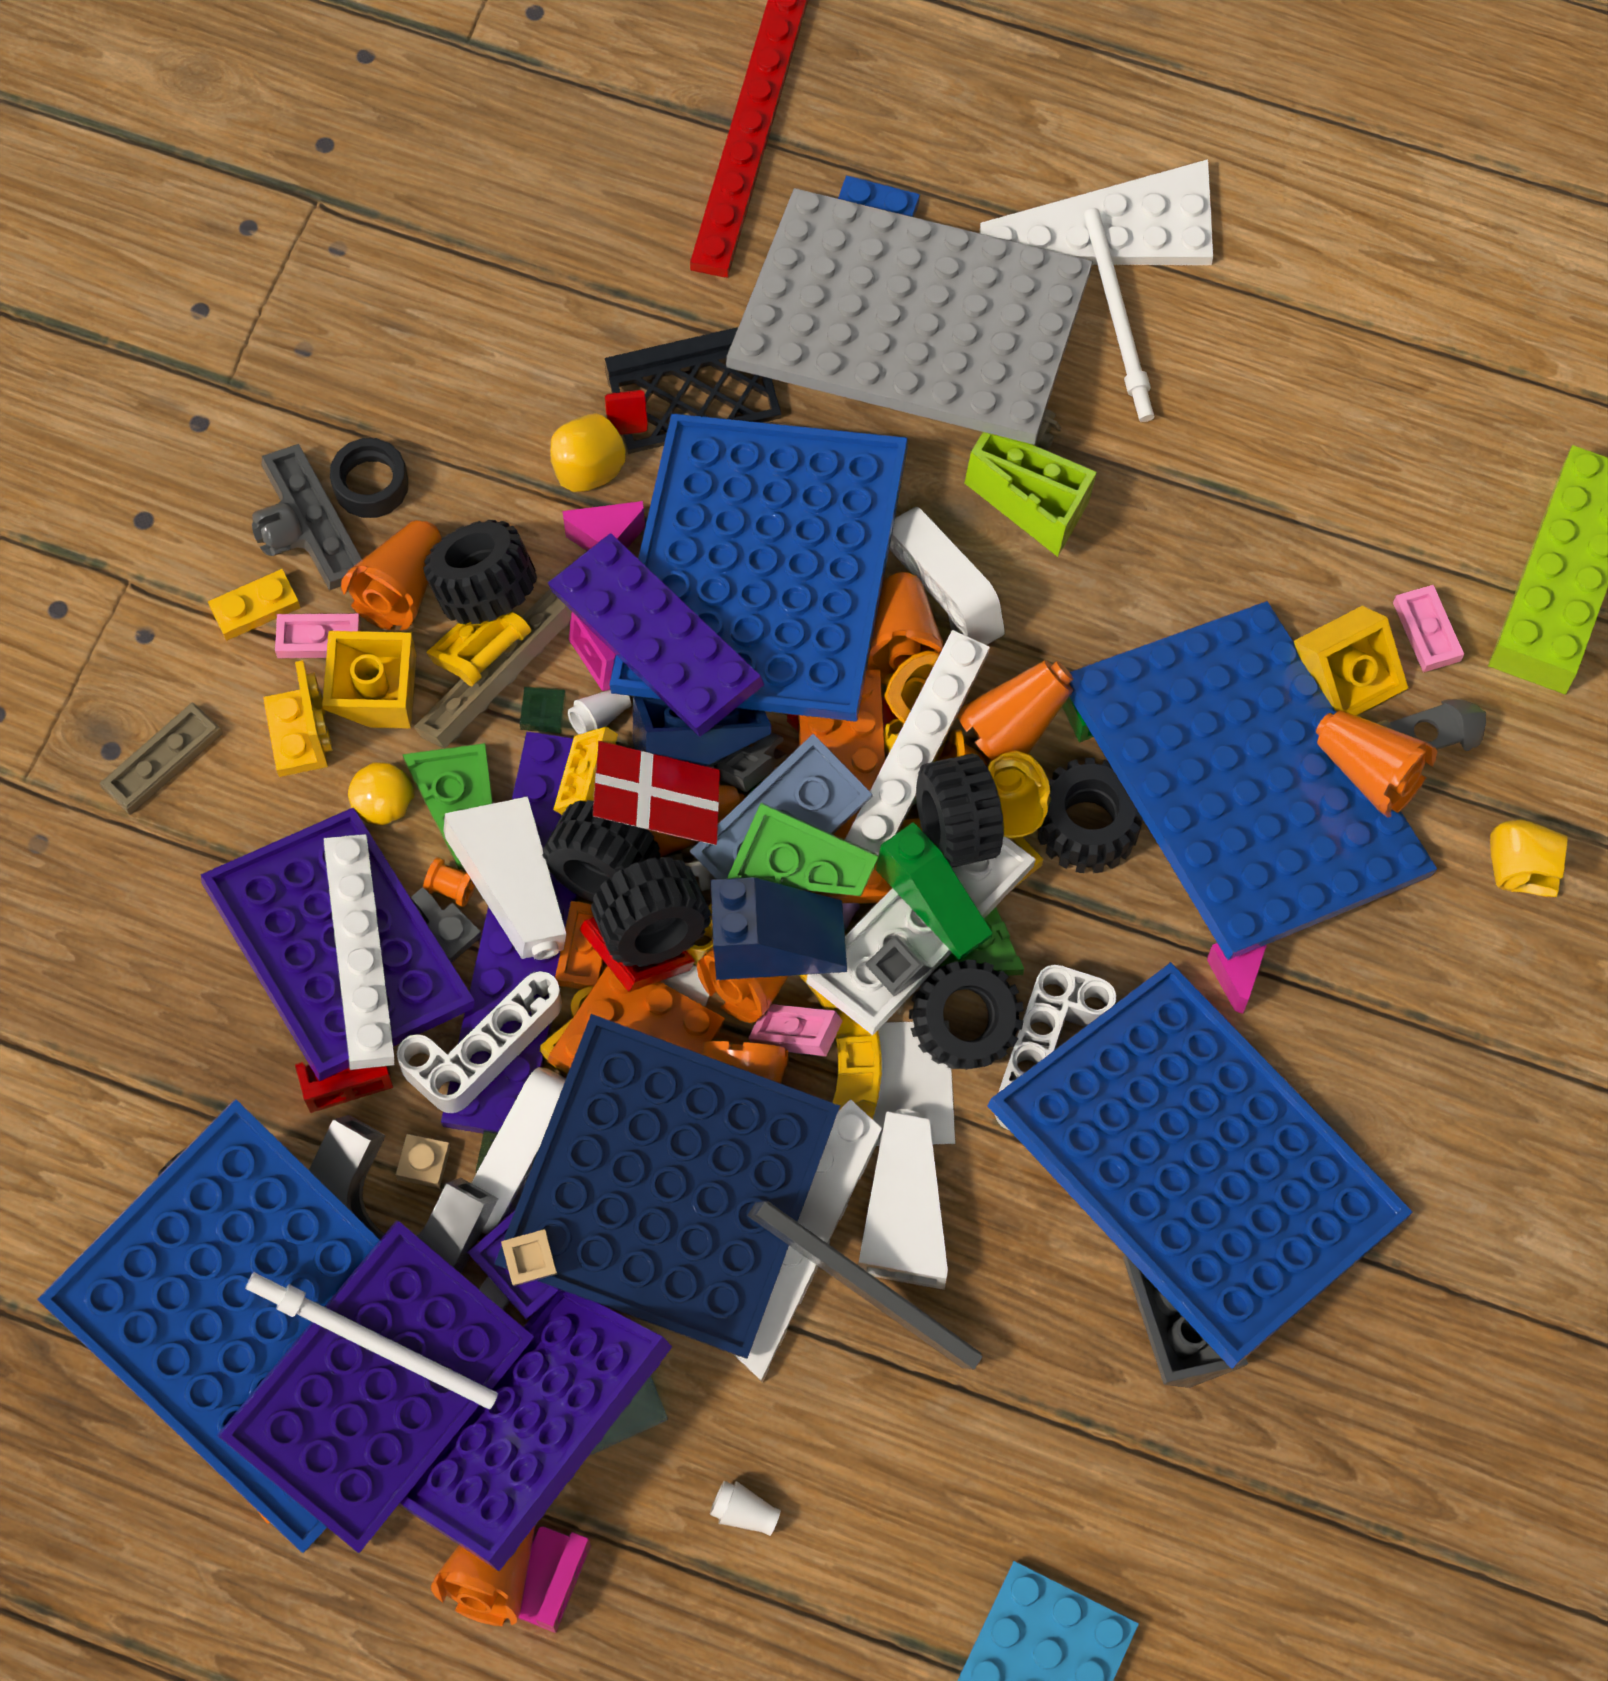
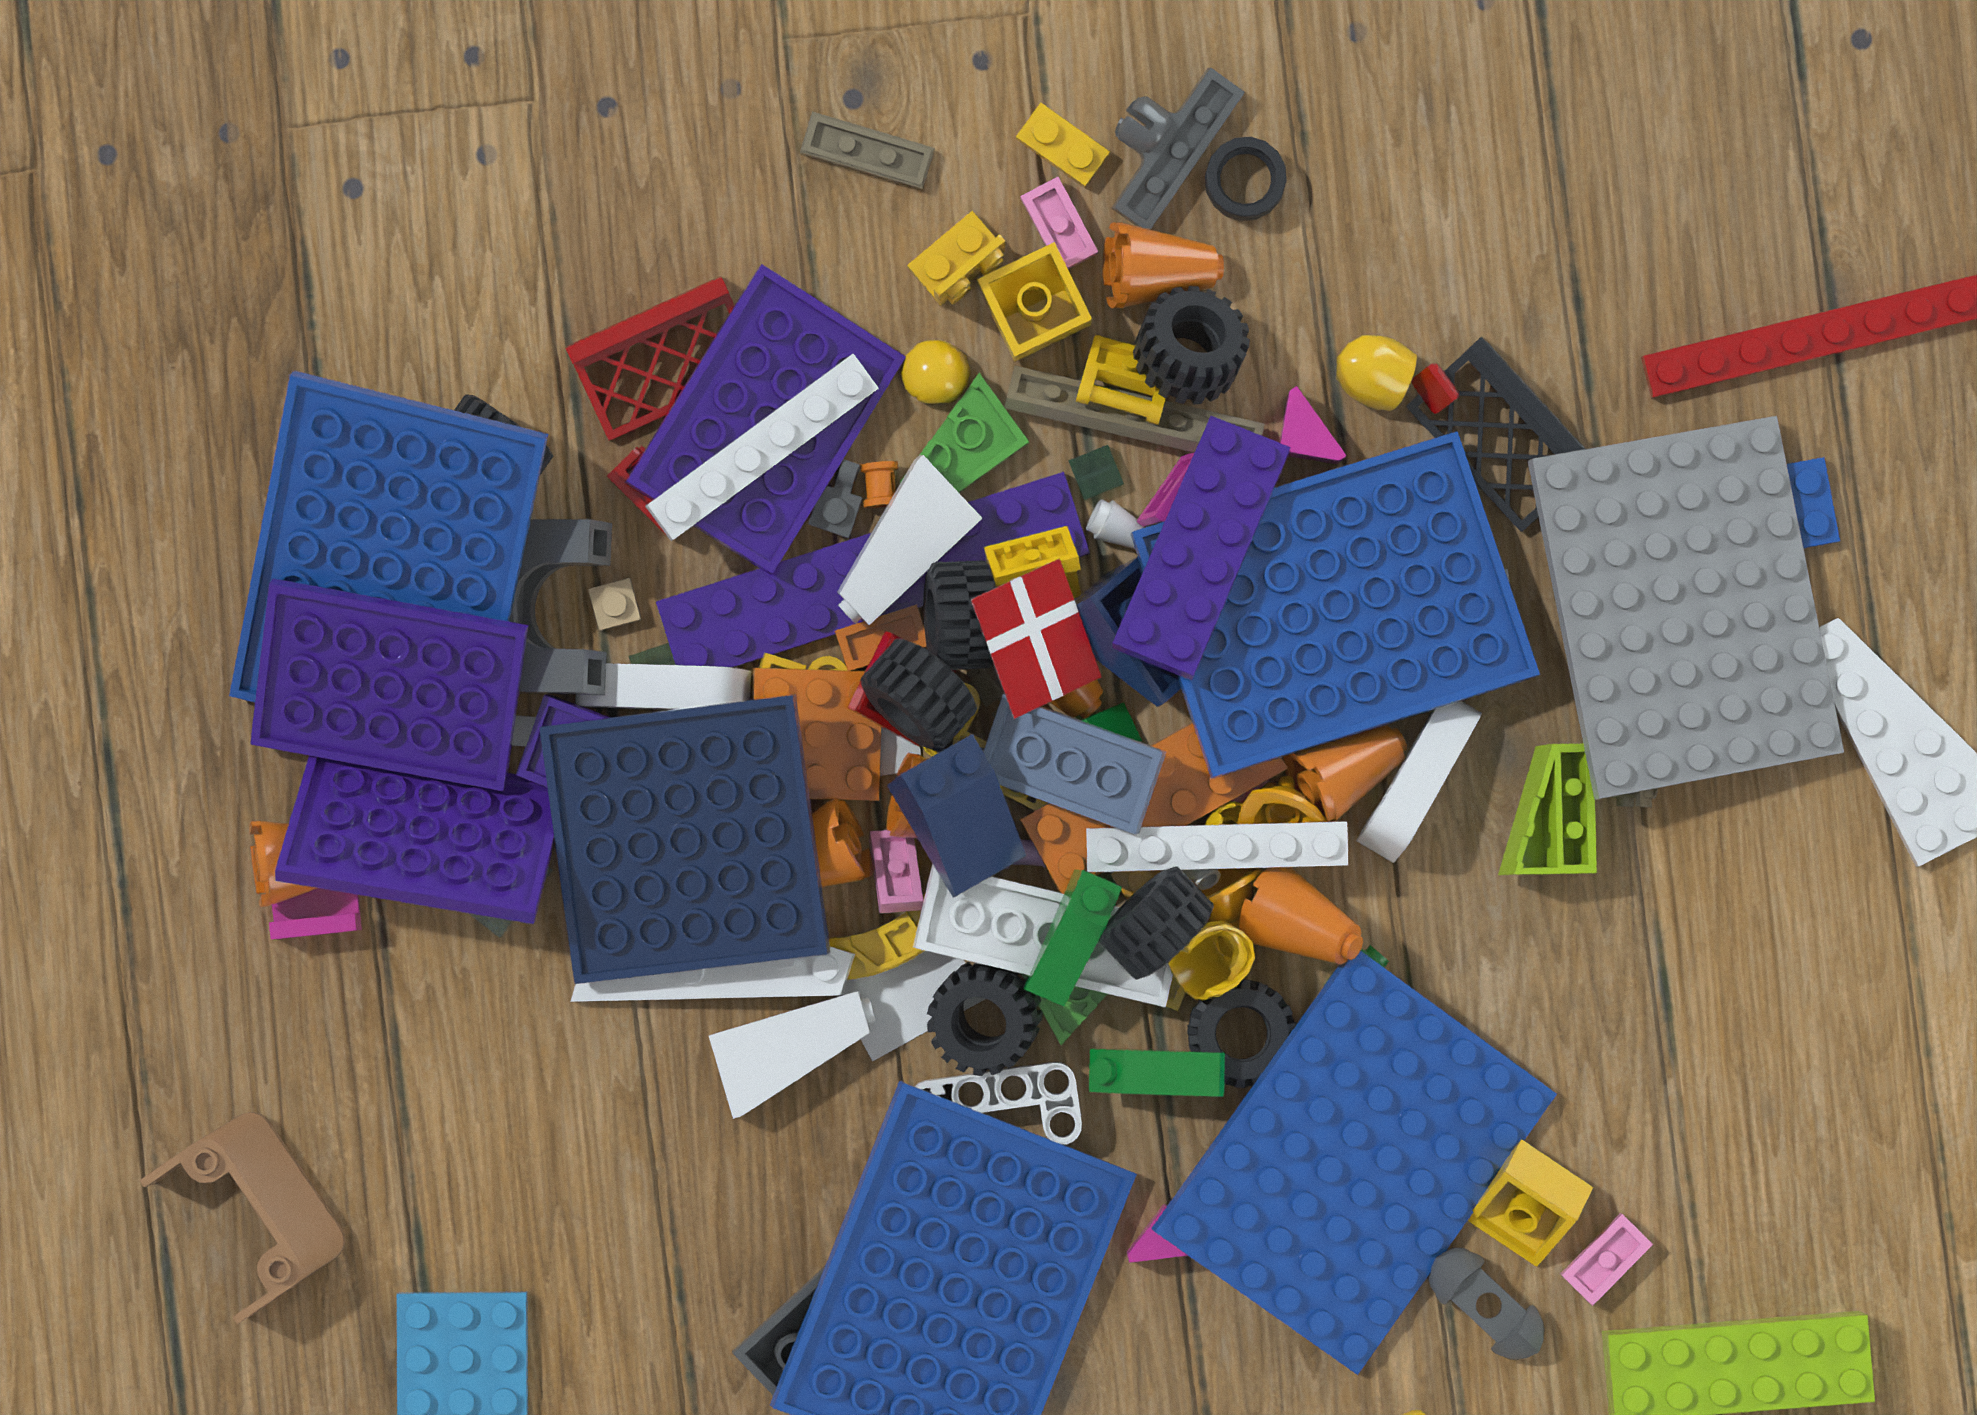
camera: 65 degrees right, 20 degrees up
white bar [245,1272,498,1409] -> none
white beam [397,971,562,1113] -> none
tan plate [501,1229,557,1286] -> none
white cone [710,1481,781,1536] -> none
dark grey plate [714,732,788,792] -> none
bright green wing [727,802,879,896] -> none
dark grey tile [747,1201,983,1370] -> none
dark grey slope [865,934,932,996] -> none
white bar [1084,208,1155,422] -> none
orange cone [1316,710,1438,818] -> none
none -> red fence [565,276,735,441]
none -> green slope [1089,1048,1225,1097]

